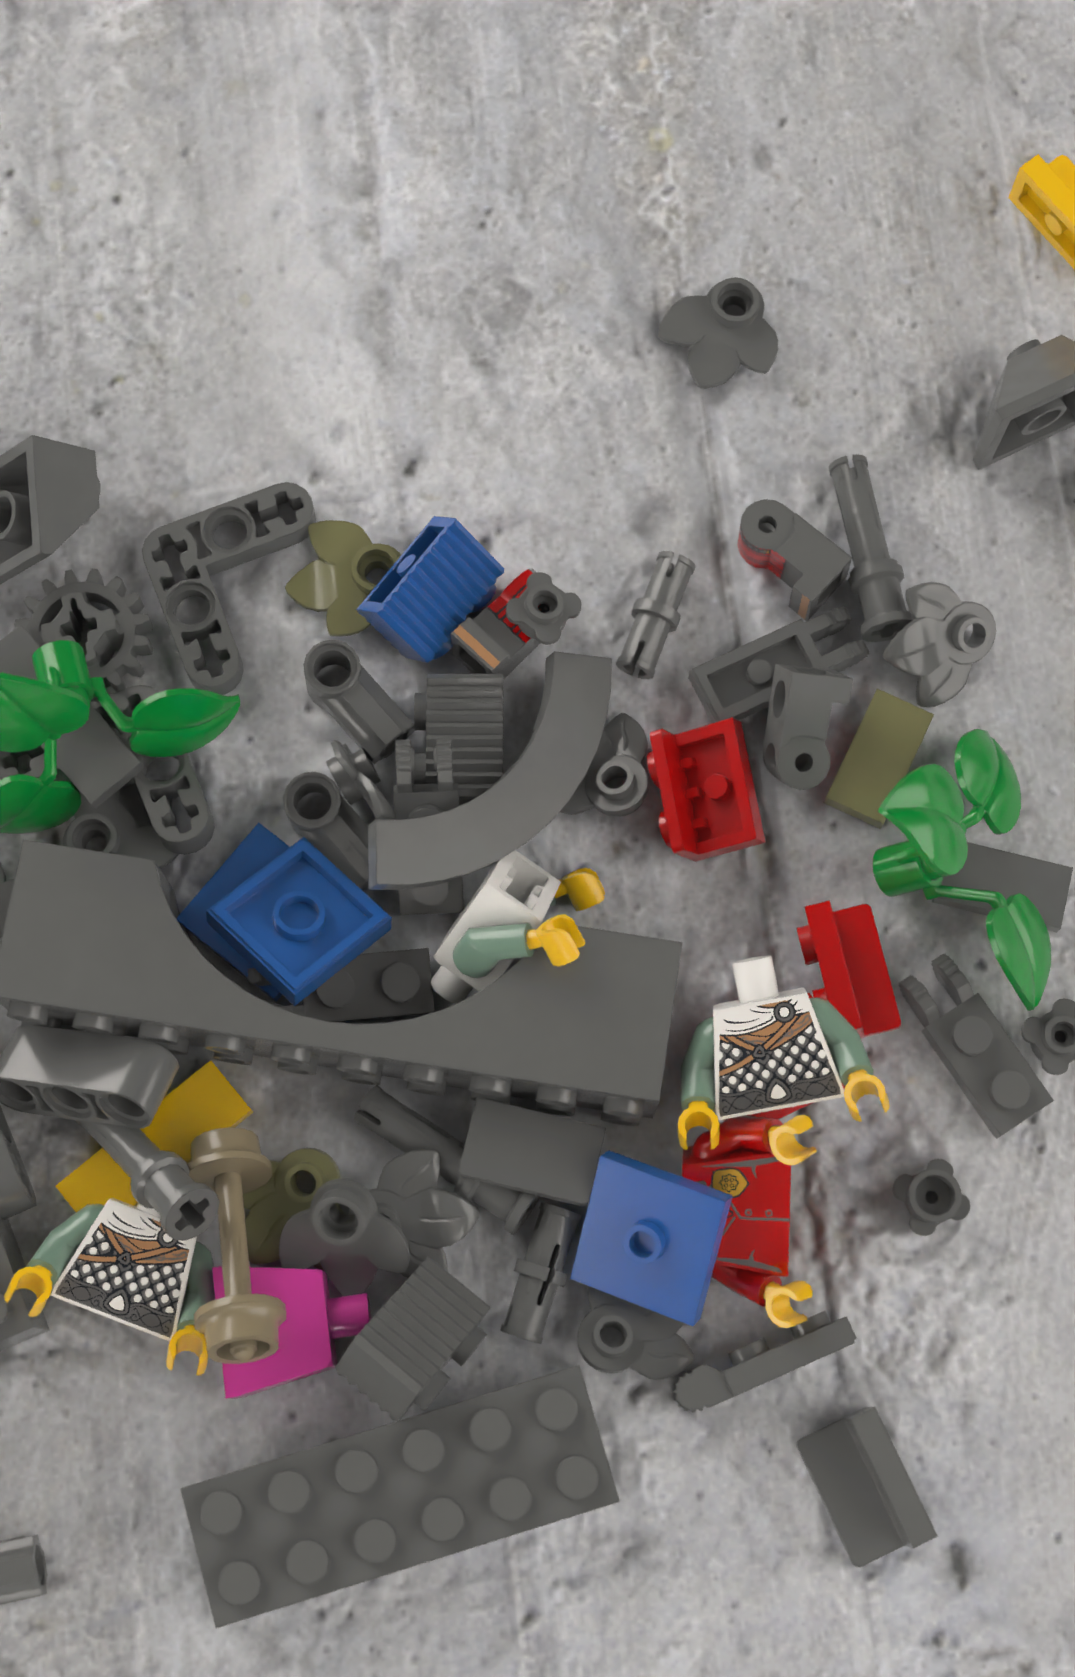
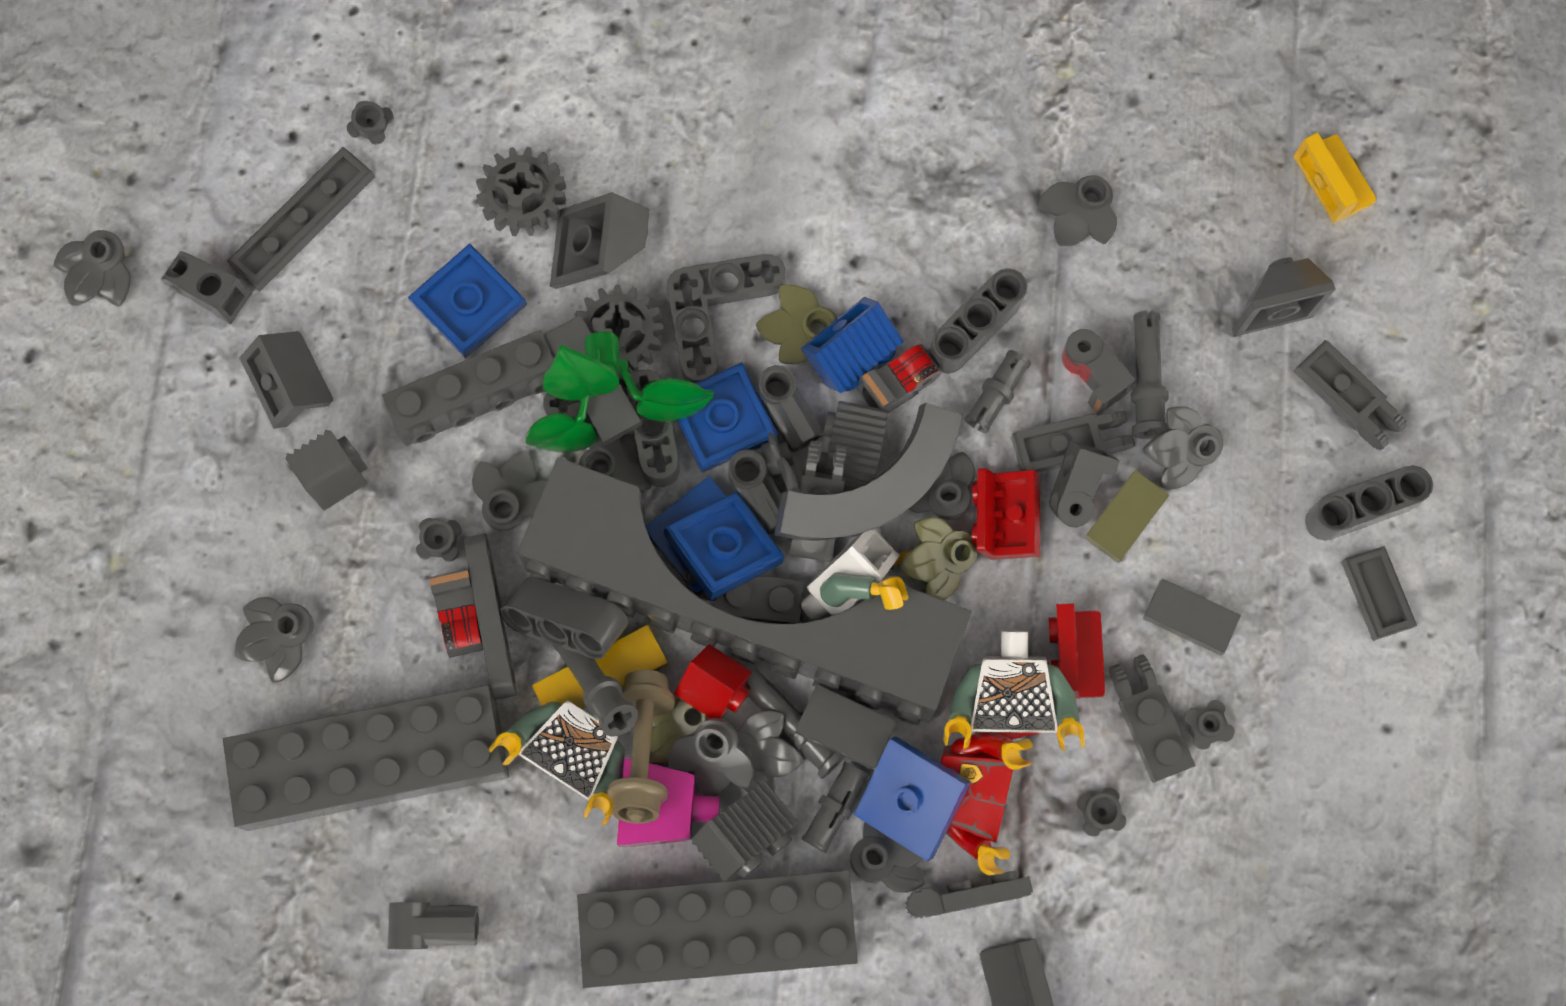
camera: 10 degrees right, 0 degrees up
dark grey plate [506,572,582,645] -> none
green plant [872,729,1051,1011] -> none
none -> red brick [674,644,752,719]
none -> blue plate [676,362,778,473]
none -> olive plate [899,517,978,600]
none -> dark grey beam [929,268,1027,374]

